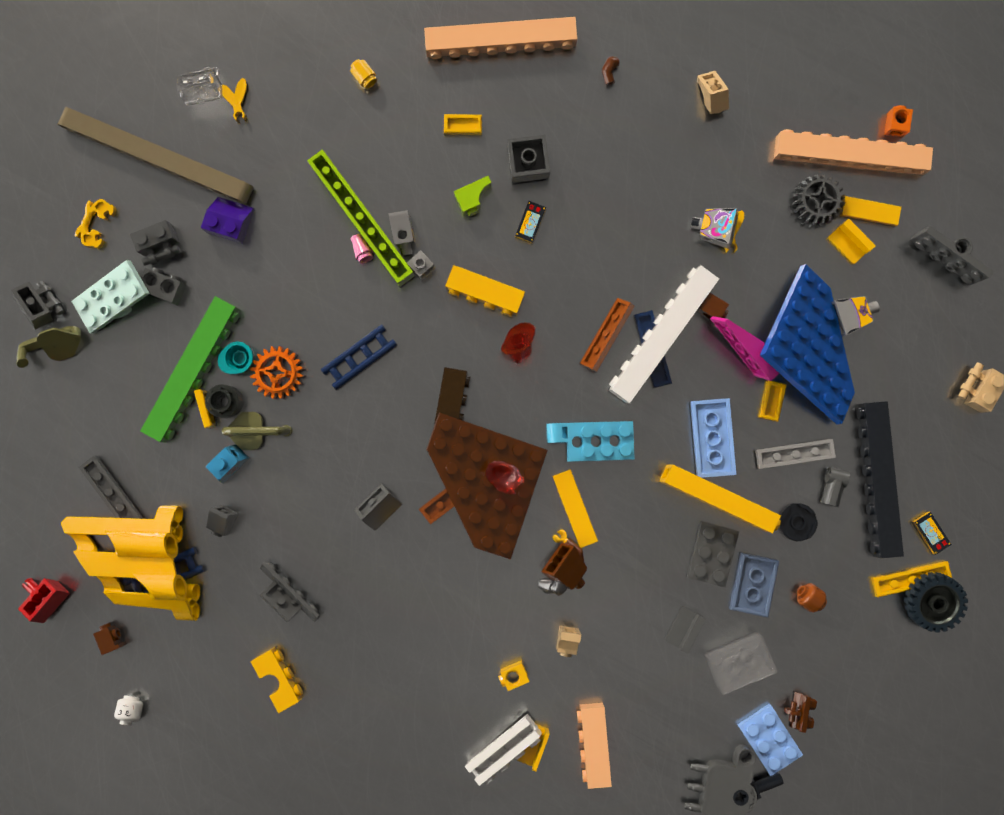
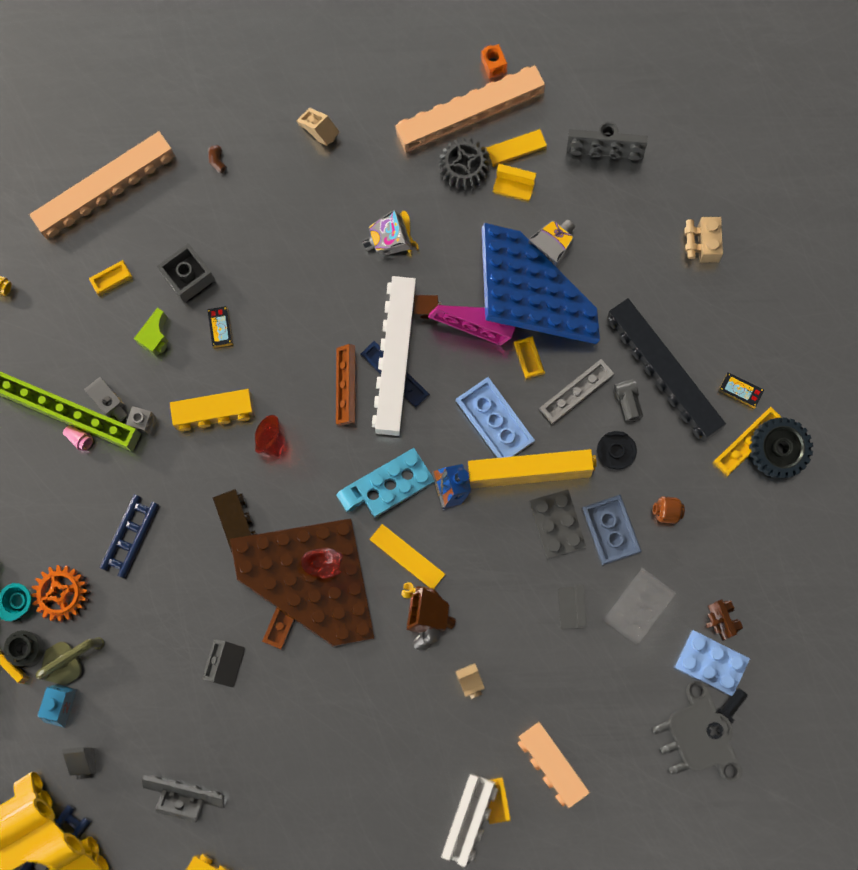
camera: 25 degrees left, 10 degrees down
yellow brick [498,660,530,691] -> none
none -> blue torso [431,464,471,509]

